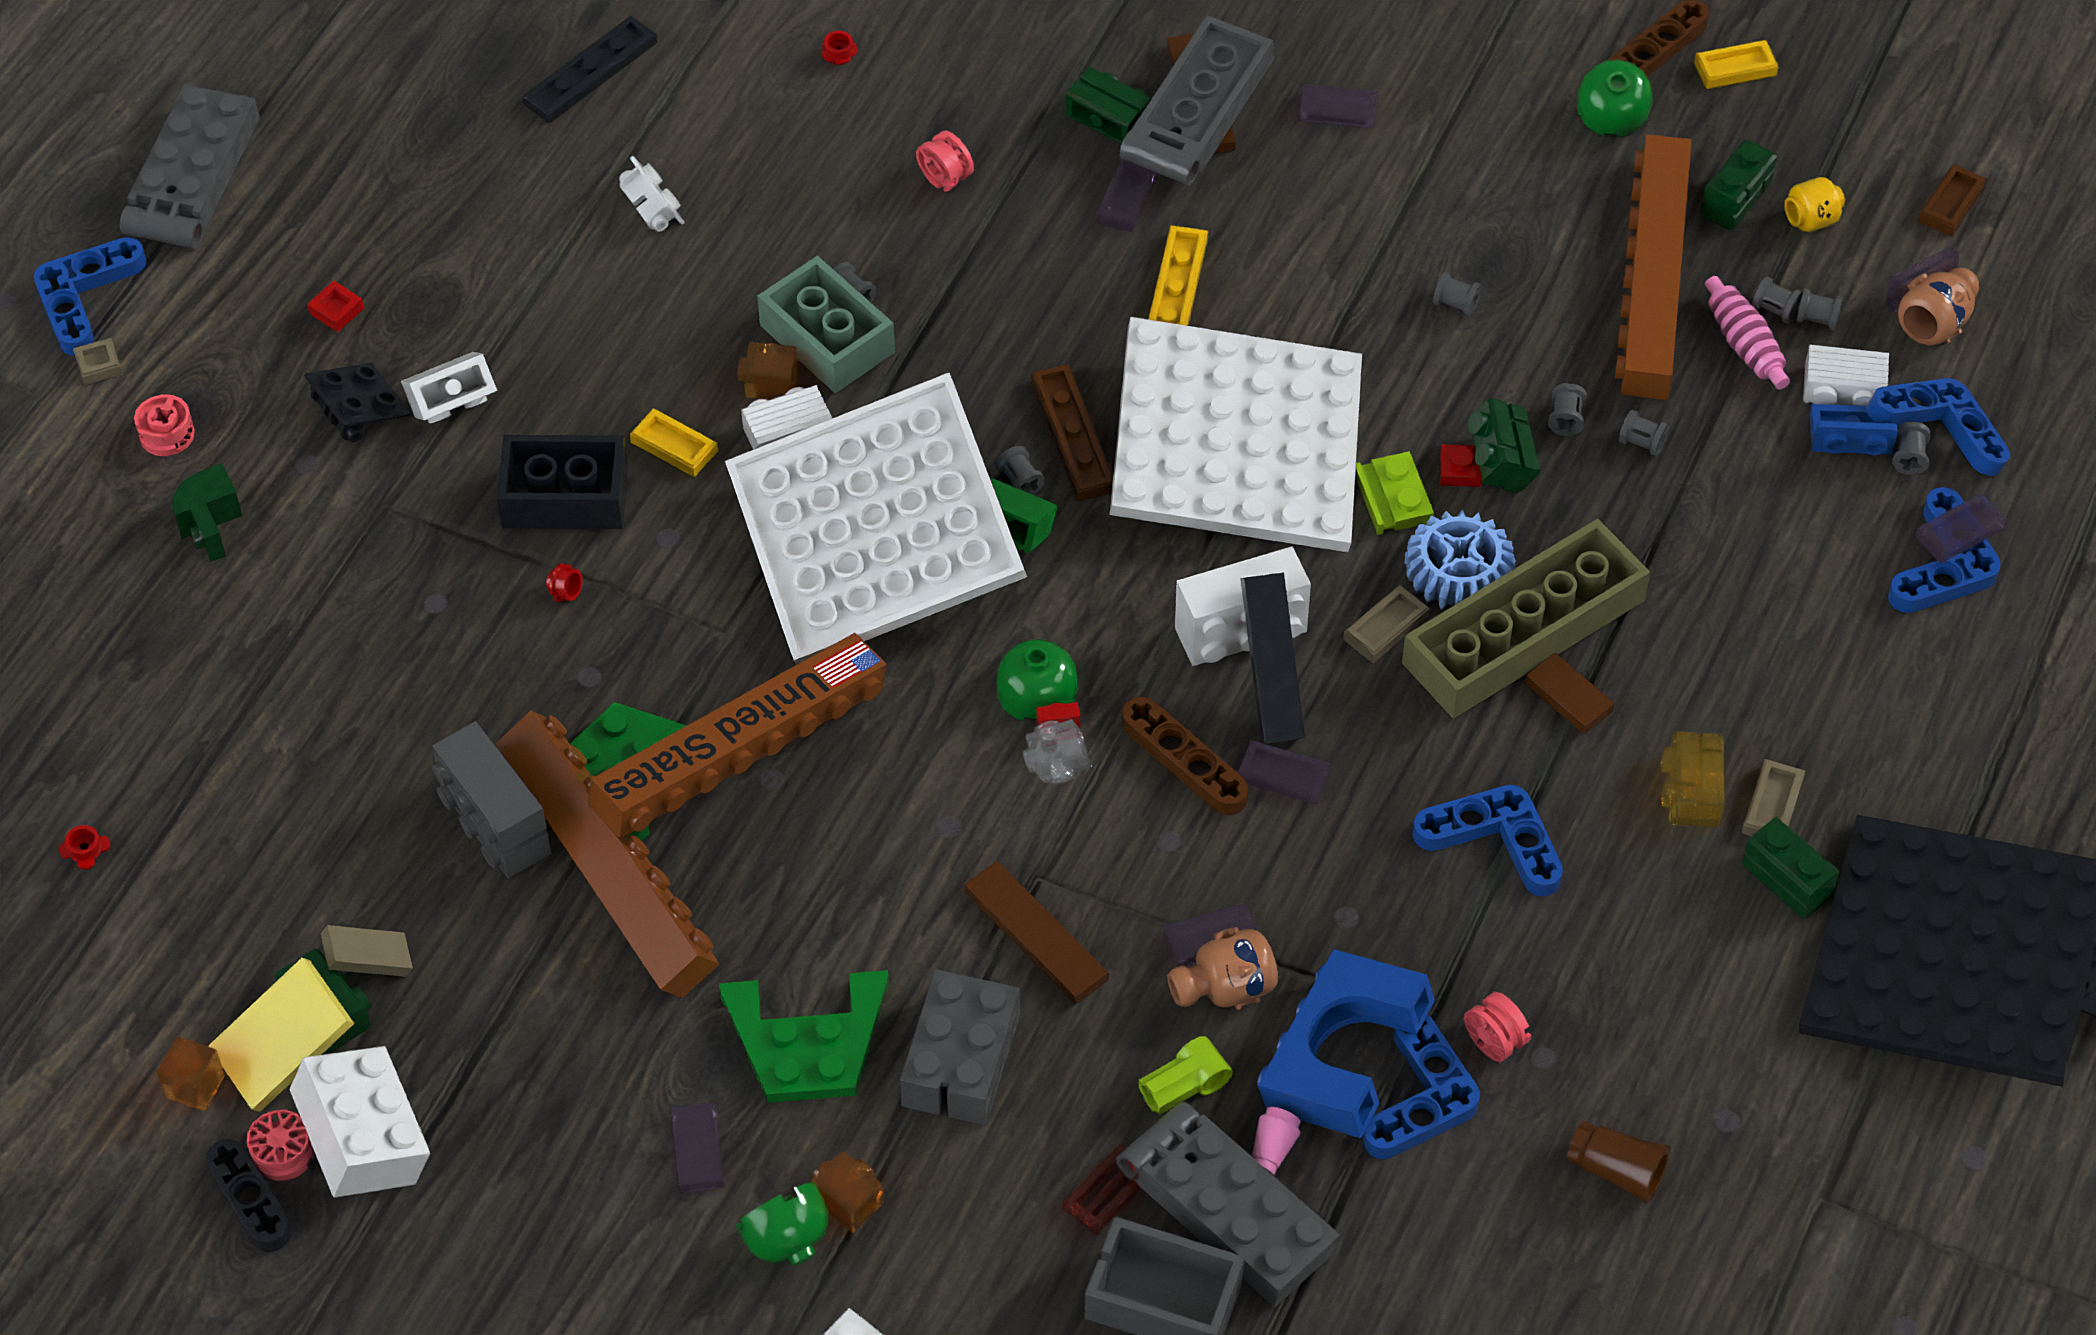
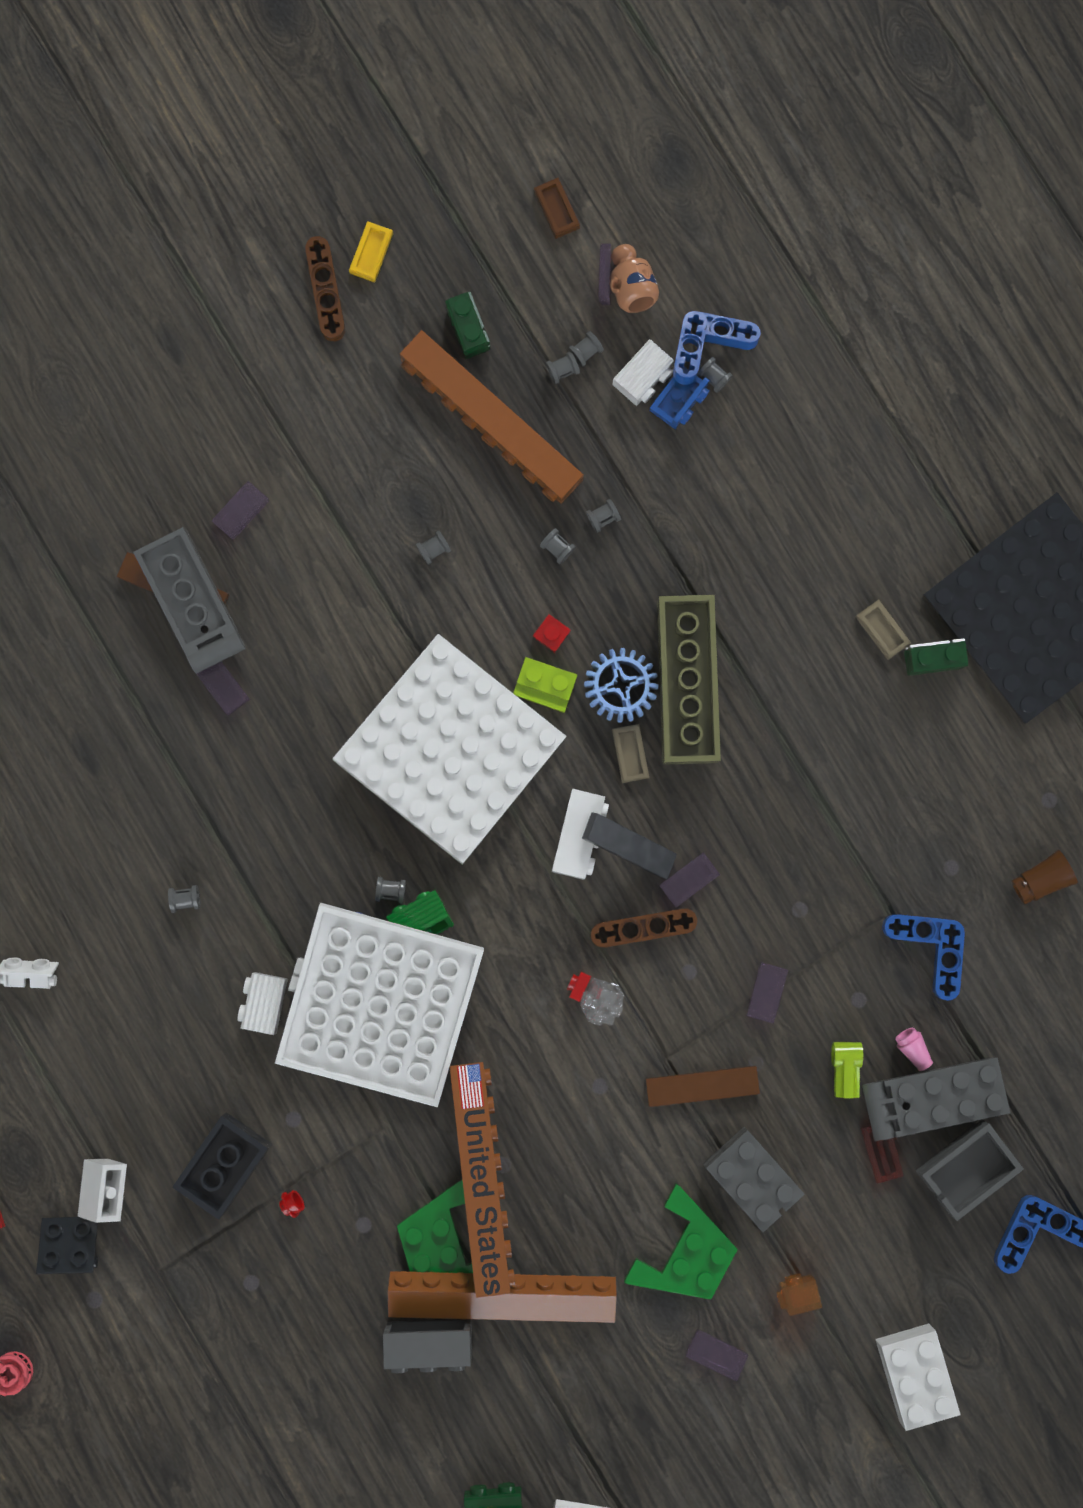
camera: 60 degrees left, 30 degrees up
dark green brick [173,463,242,562] -> none
dark tan tile [321,925,413,977] -> none
yellow tile [630,408,718,477] -> none
green cylinder [735,1182,828,1267] -> none
clear orange brick [738,342,798,400] -> none
sand green brick [757,255,895,394] -> none
coral wheel [916,130,974,192] -> none
green cylinder [996,639,1078,721] -> none
reddish brown tile [1031,364,1113,501] -> none
dark green brick [1065,66,1152,144] -> none
yellow tile [1148,225,1208,326] -> none
nougat piece [1167,927,1278,1010] -> none
blue arch [1258,949,1435,1138] -> none
blue beam [1412,785,1563,896] -> none
coral wheel [1464,992,1531,1062] -> none
dark green brick [1468,398,1540,493] -> none
reddish brown tile [1525,653,1615,734] -> none
green cylinder [1577,59,1653,137] -> none
clear yellow brick [1661,731,1724,827] -> none
bright pink piece [1705,276,1790,390] -> none
yellow head [1784,177,1845,232] -> none
blue beam [1888,487,2001,613] -> none
clear purple tile [1916,493,2007,564] -> none

